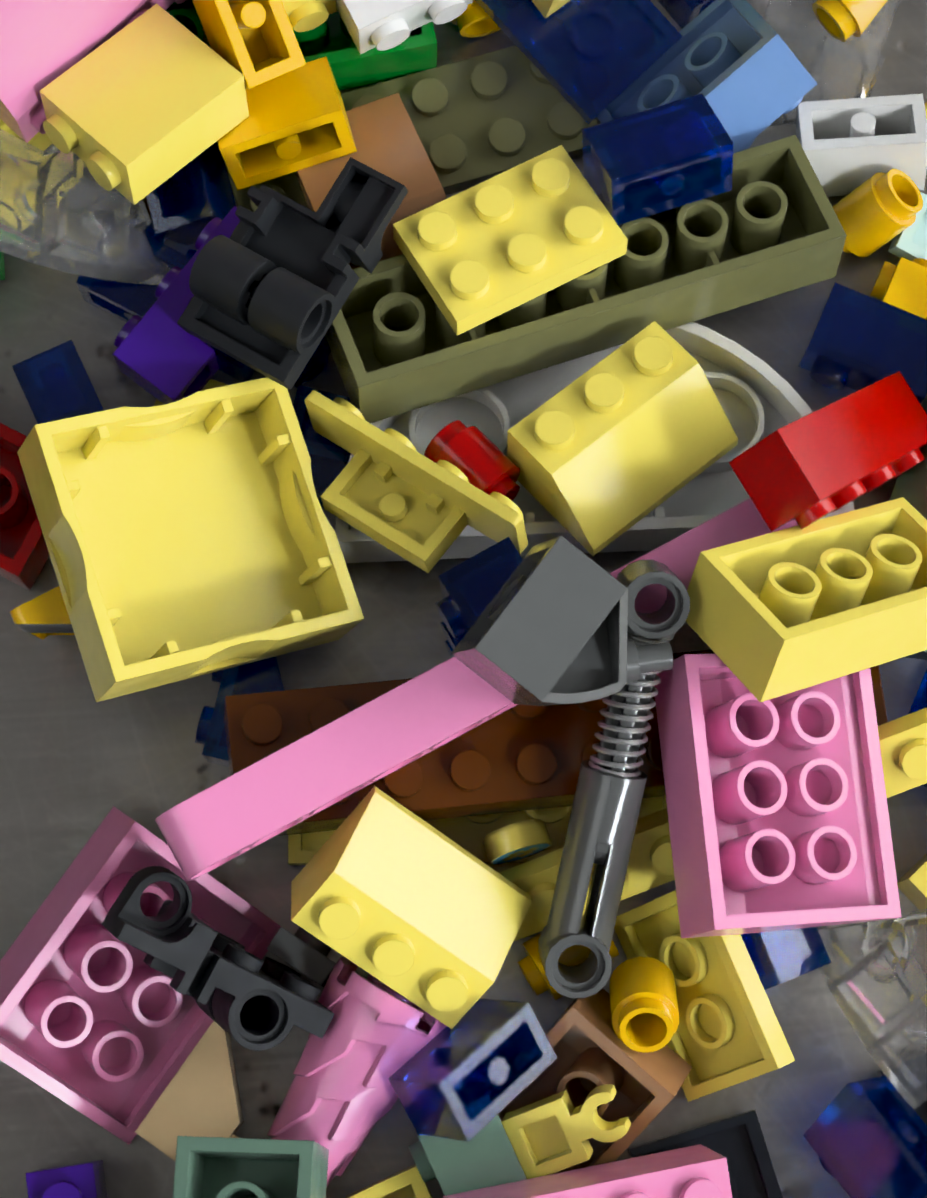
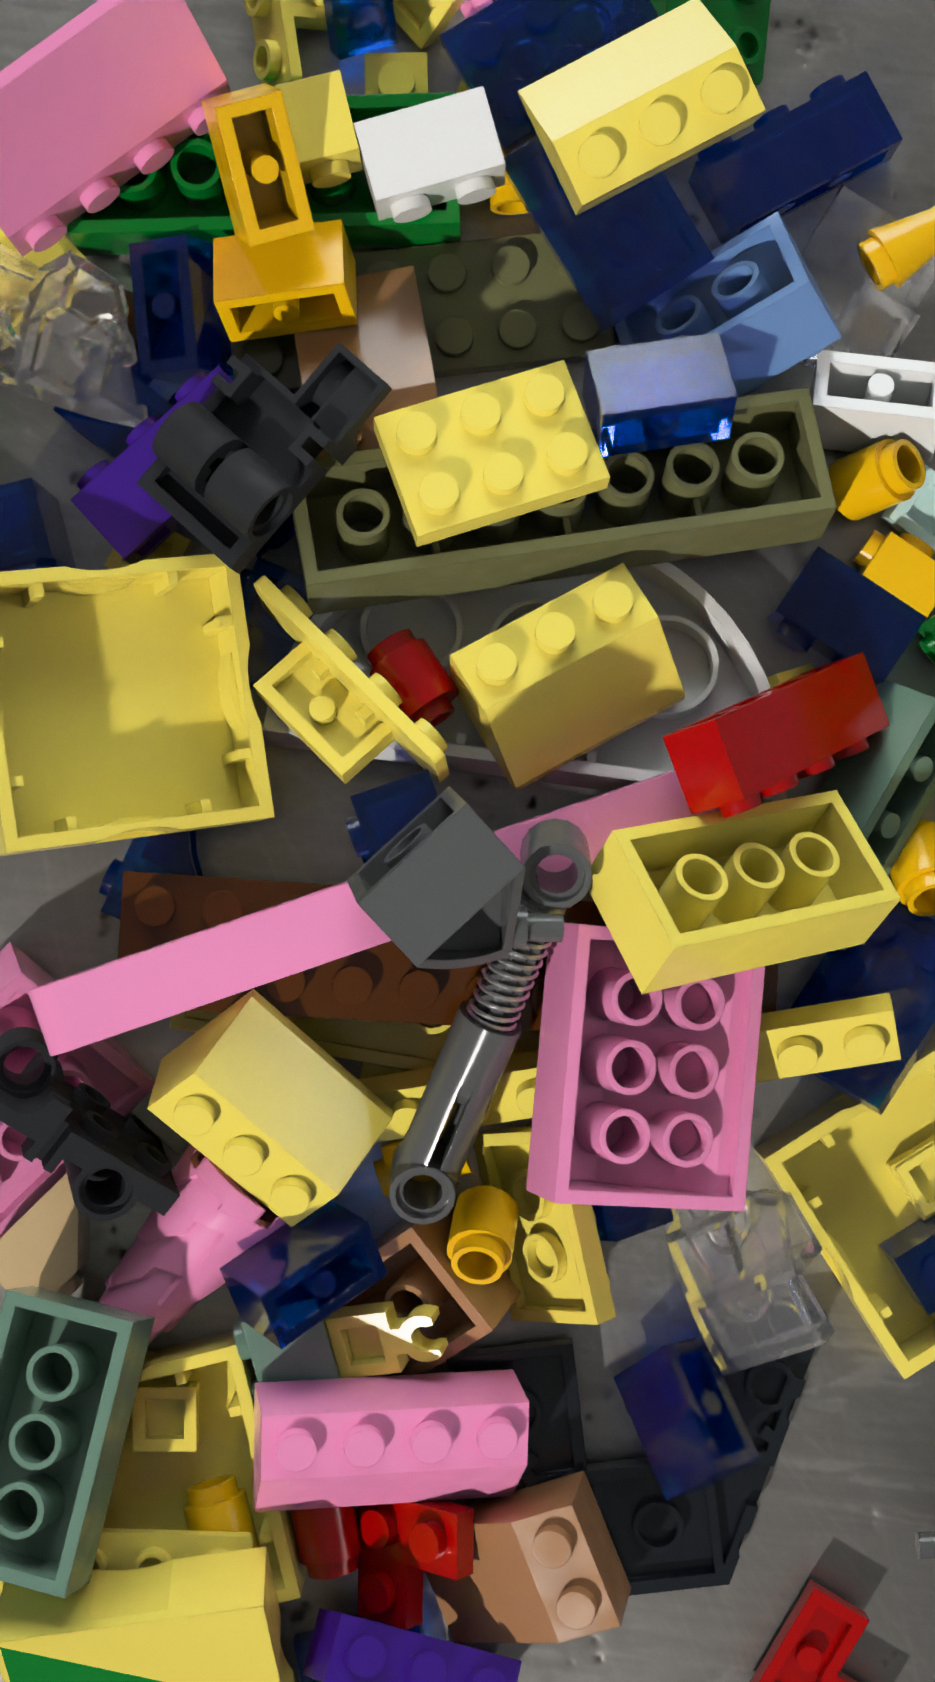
camera: 15 degrees right, 10 degrees up
light yellow brick [39,3,249,205] -> none
light yellow tile [483,819,552,865] -> none

